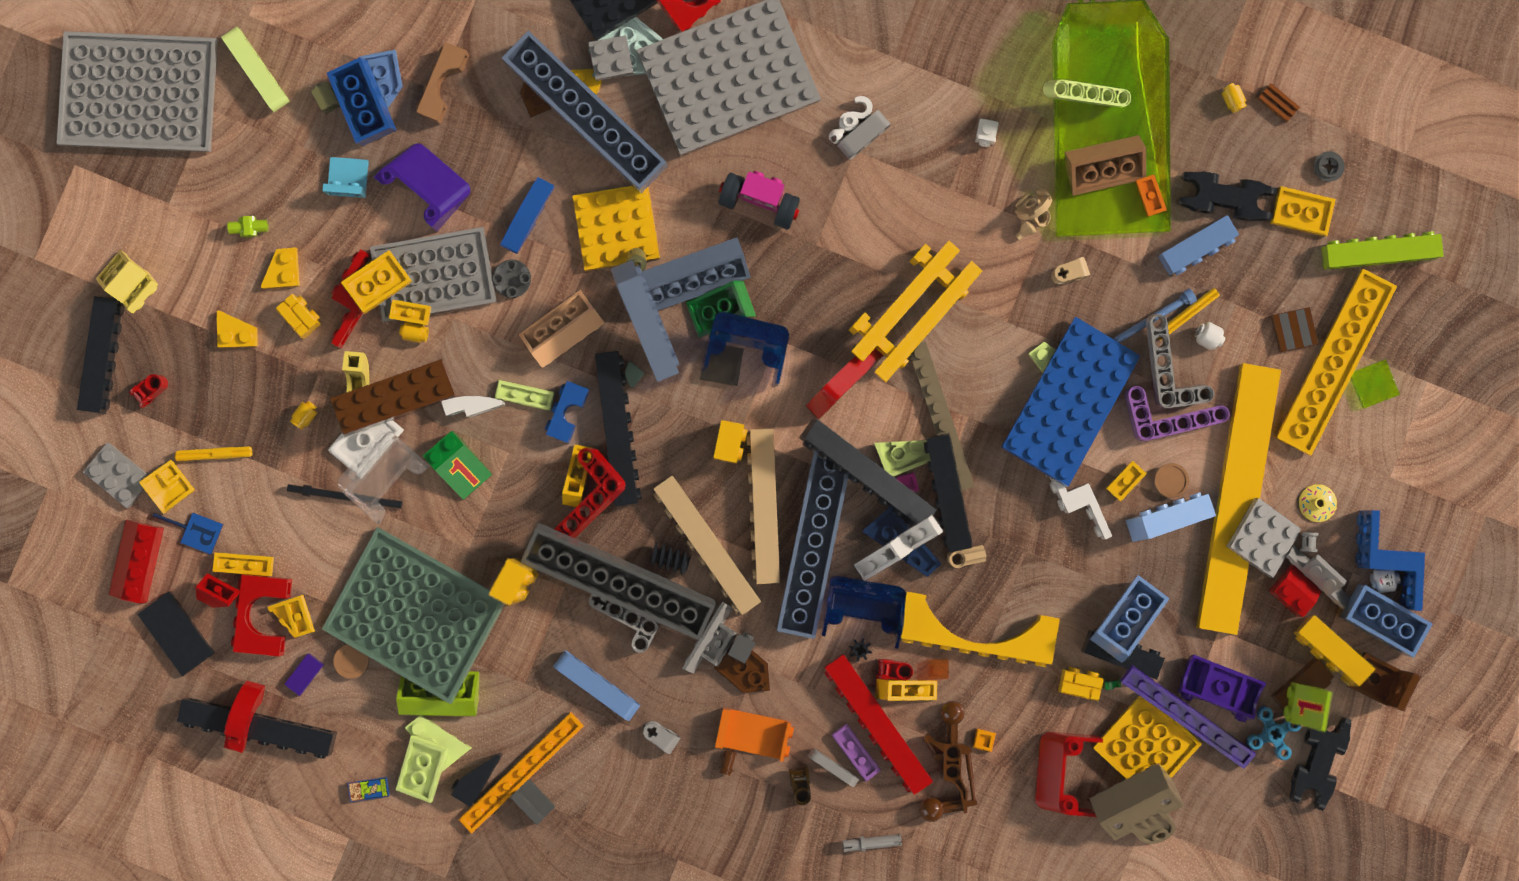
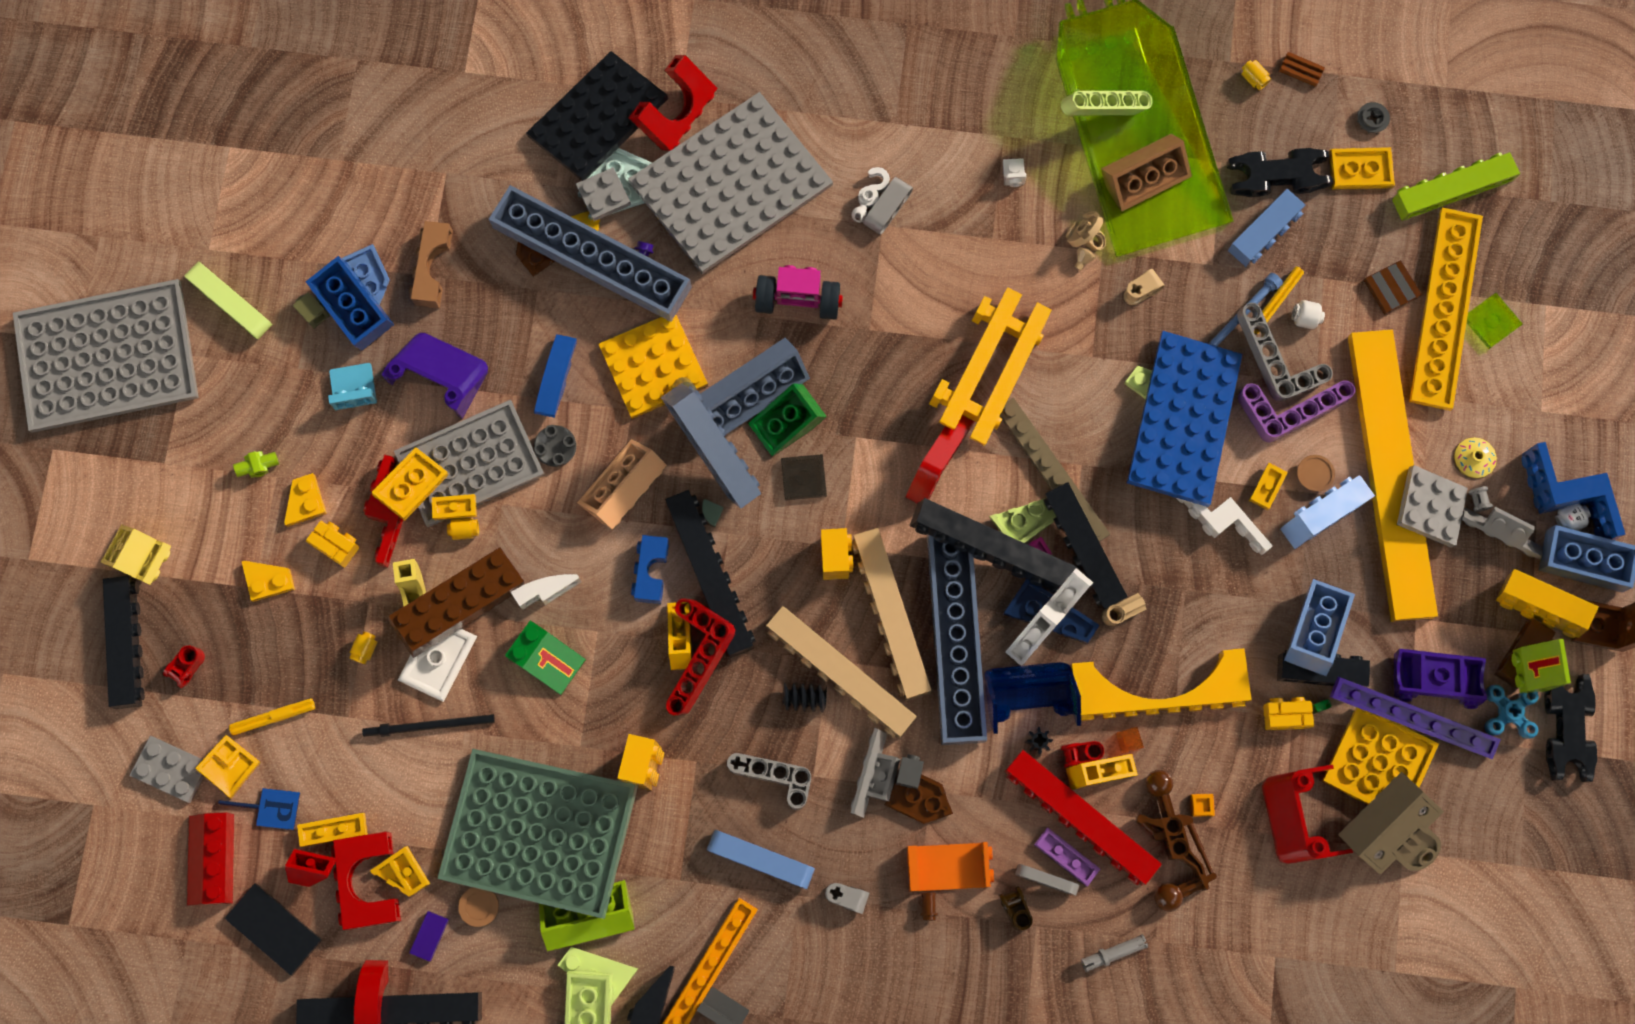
camera: 15 degrees left, 10 degrees down
clear windscreen [338,430,430,525] -> none
yellowish green tile [495,380,555,411] -> none
dark grey brick [520,523,715,640] -> none
clear blue windscreen [700,312,789,388] -> none
orange plate [1135,174,1167,217] -> none
red slope [1268,564,1321,618] -> none
none -> dark purple plate [634,241,654,257]

